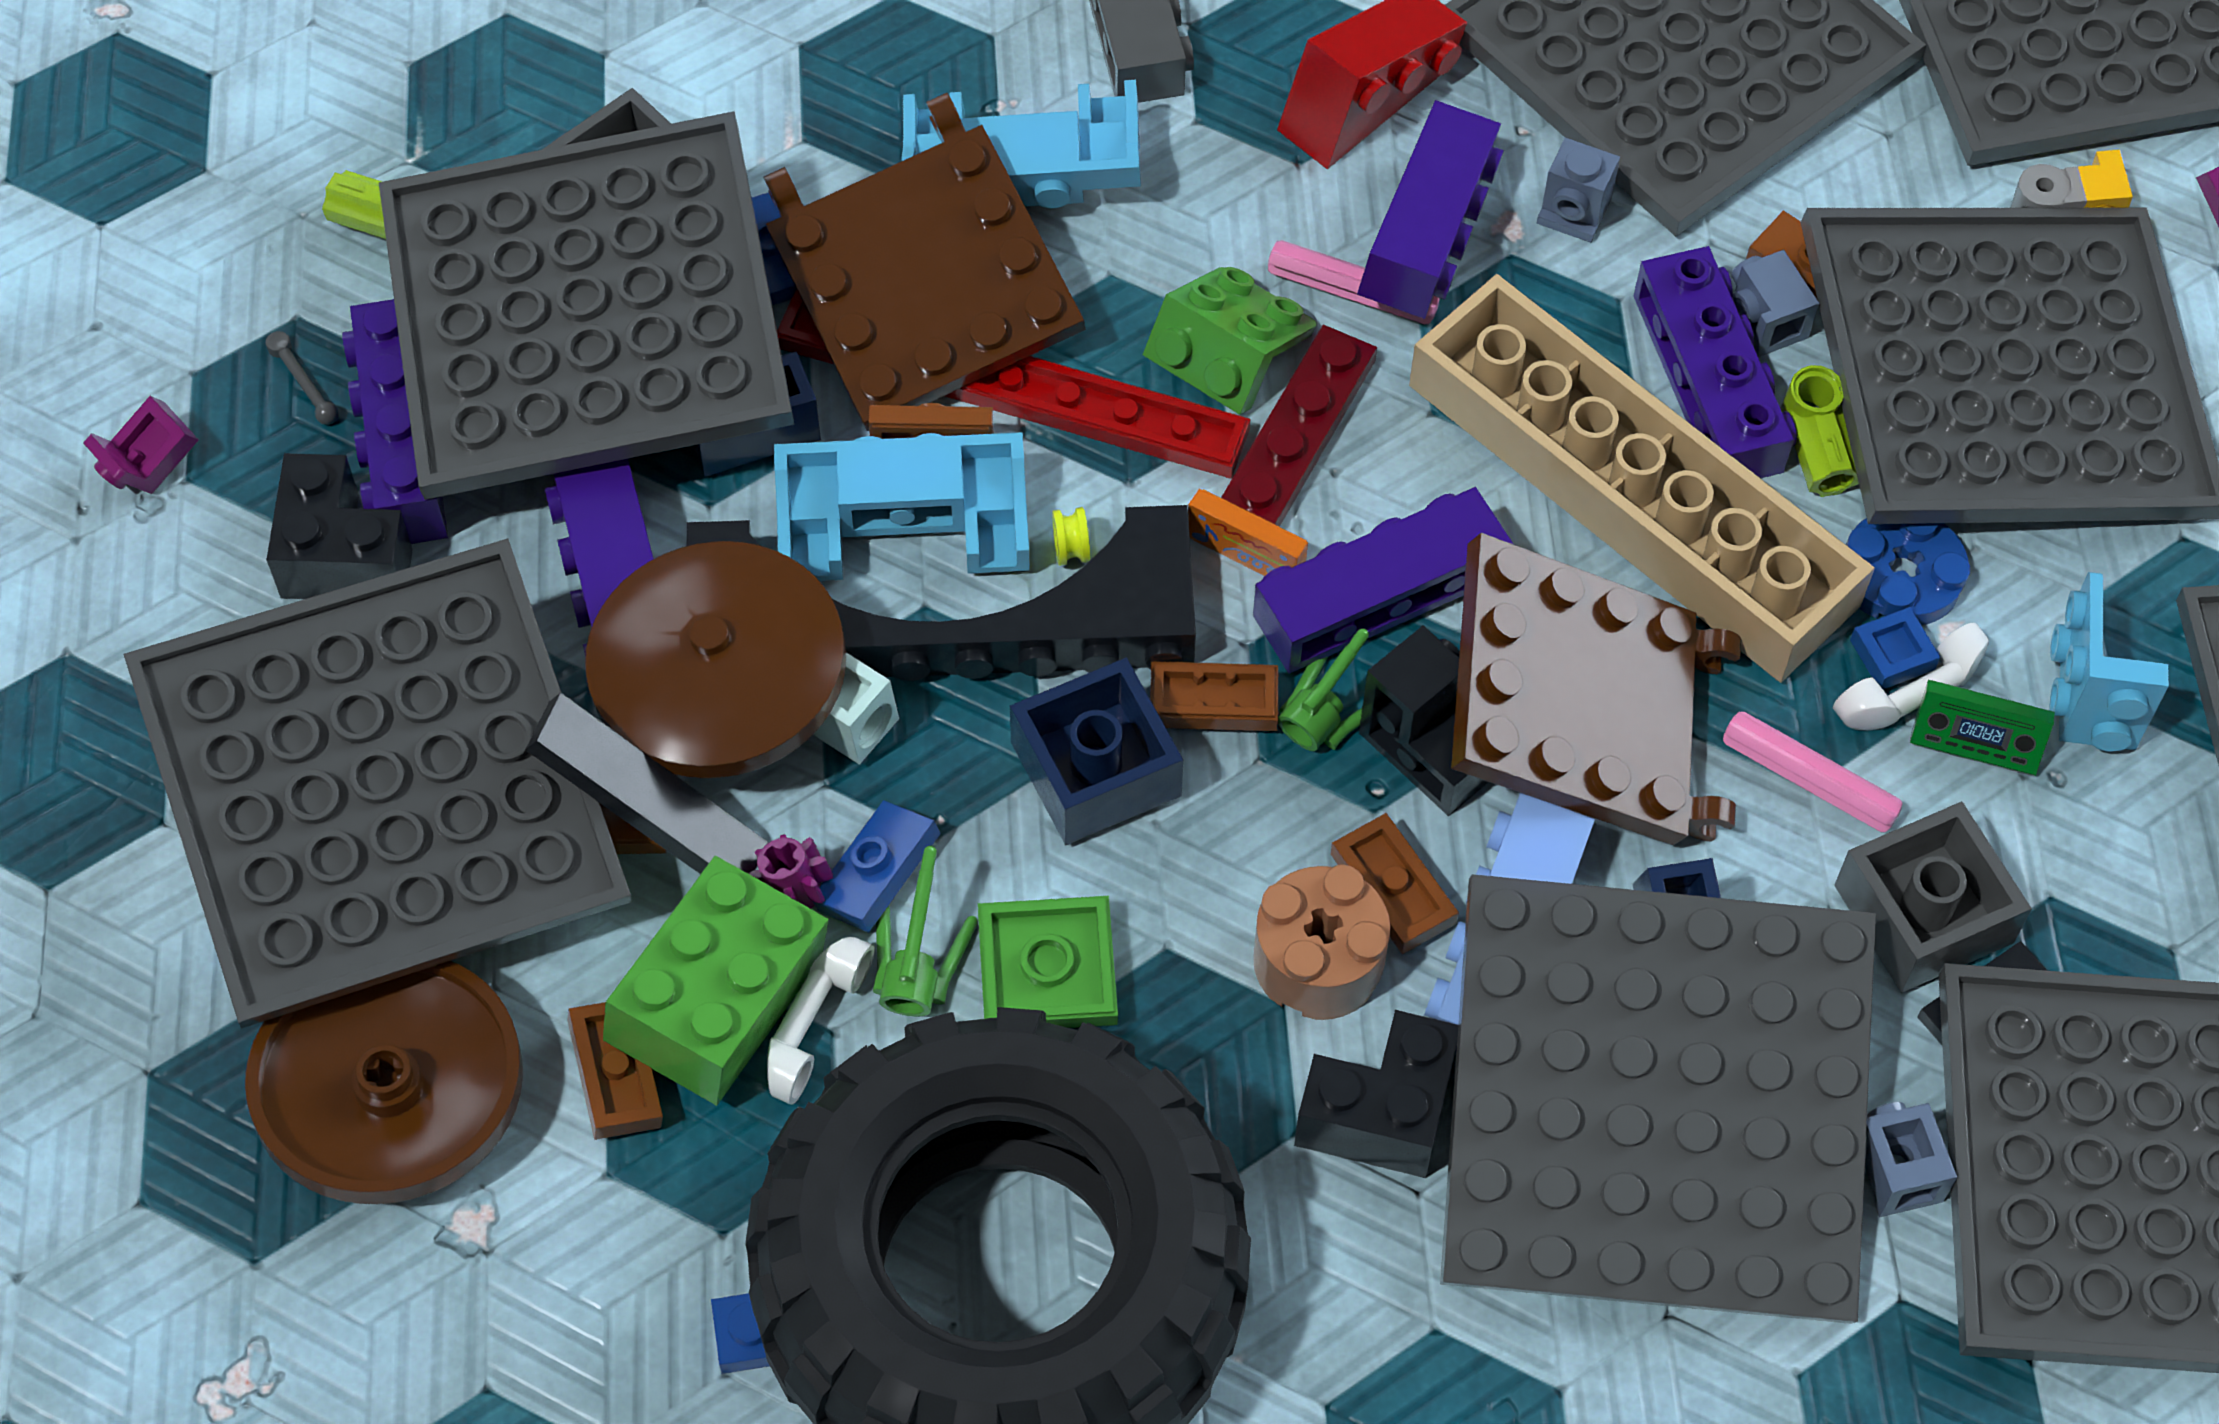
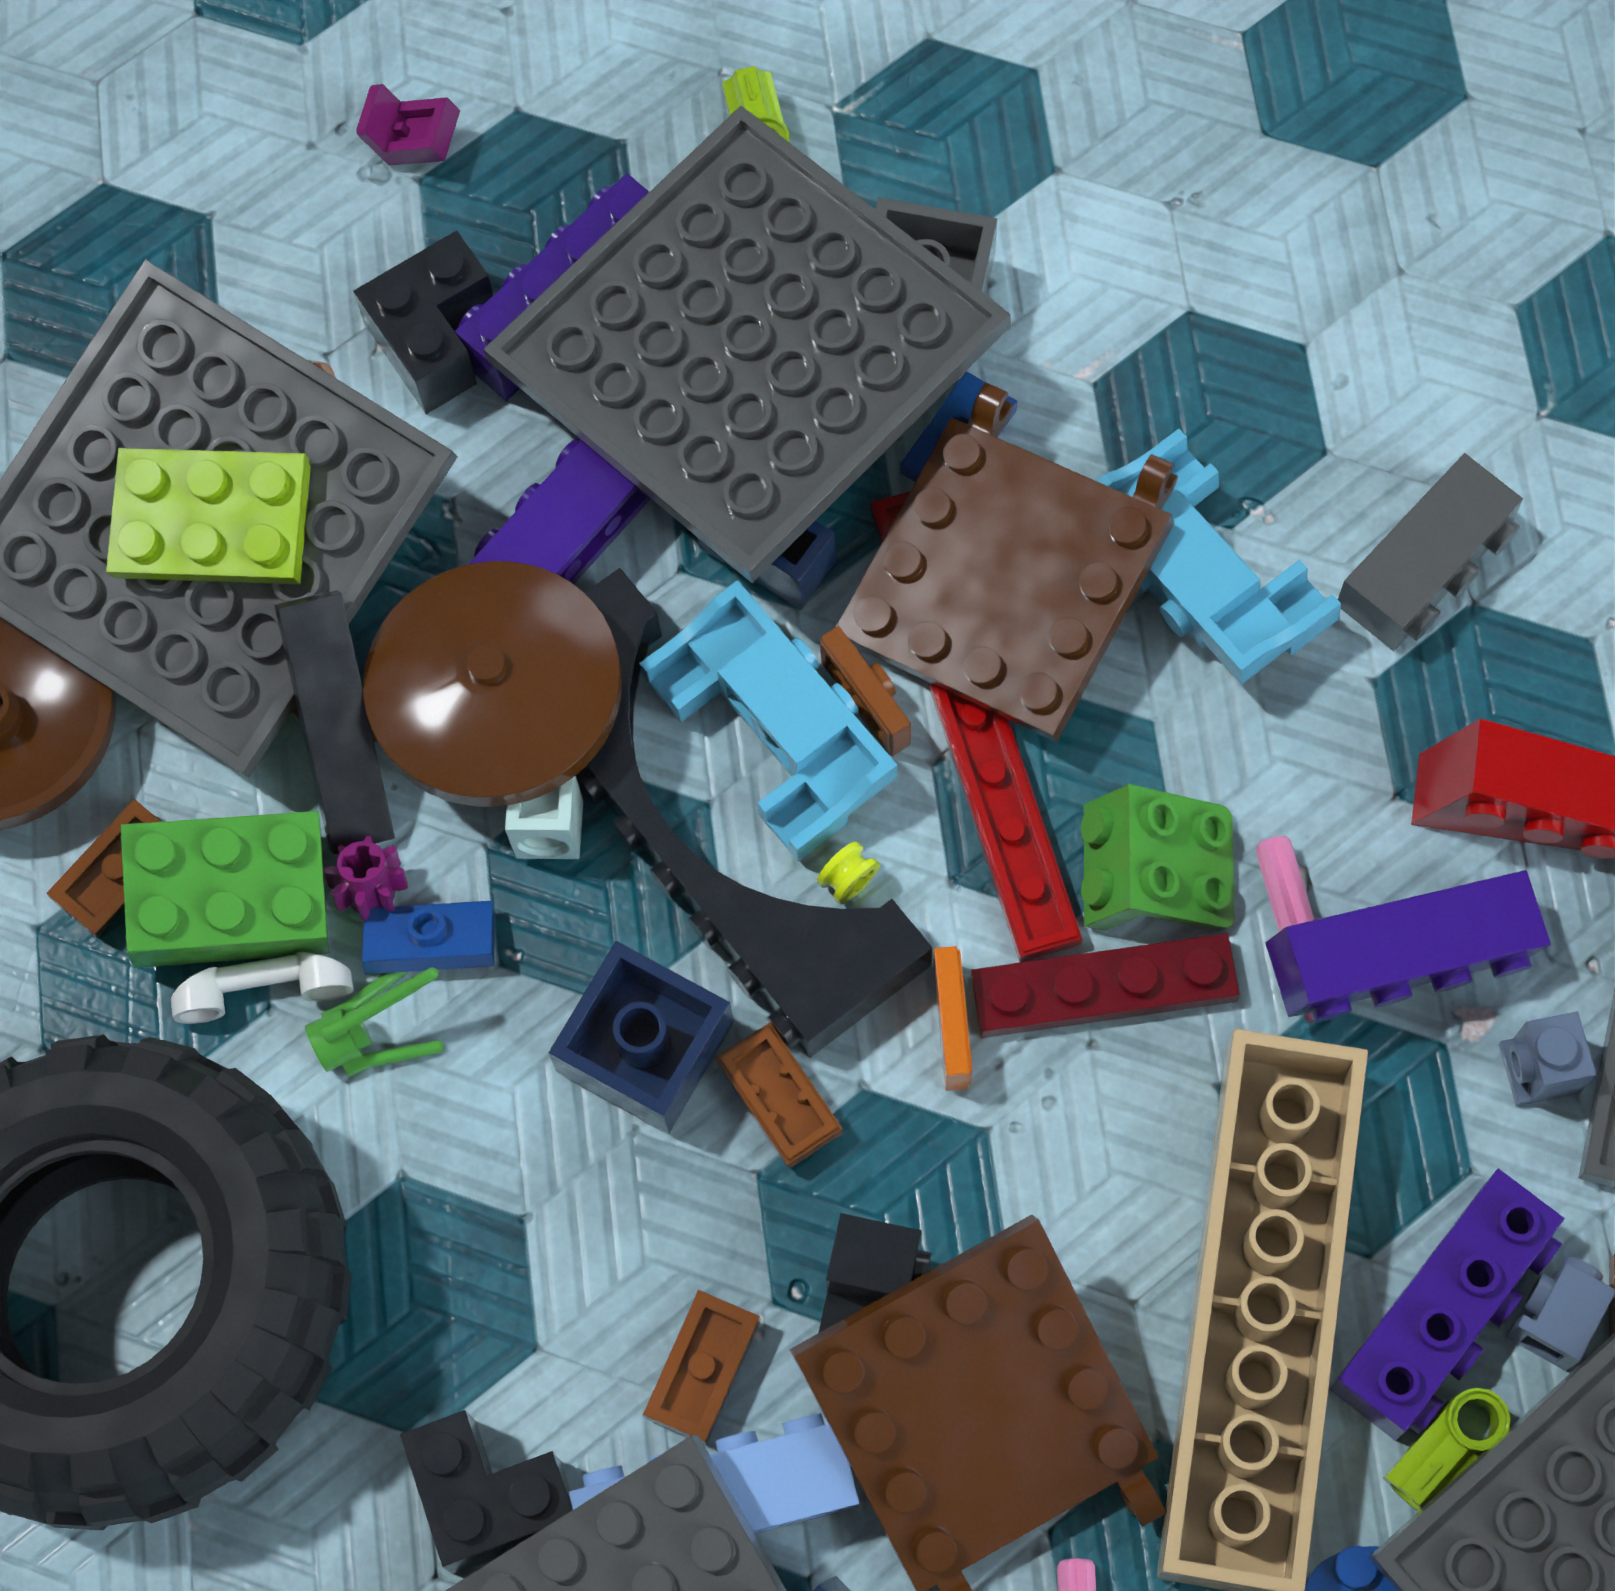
camera: 60 degrees right, 10 degrees up
dark grey hinge [266,331,339,425] -> none
bright green plate [977,896,1118,1028] -> none
dark purple brick [1253,487,1513,674] -> none
nougat brick [1253,864,1390,1020] -> none
bright green plant [1278,629,1369,751] -> none
none -> lime plate [106,448,311,584]

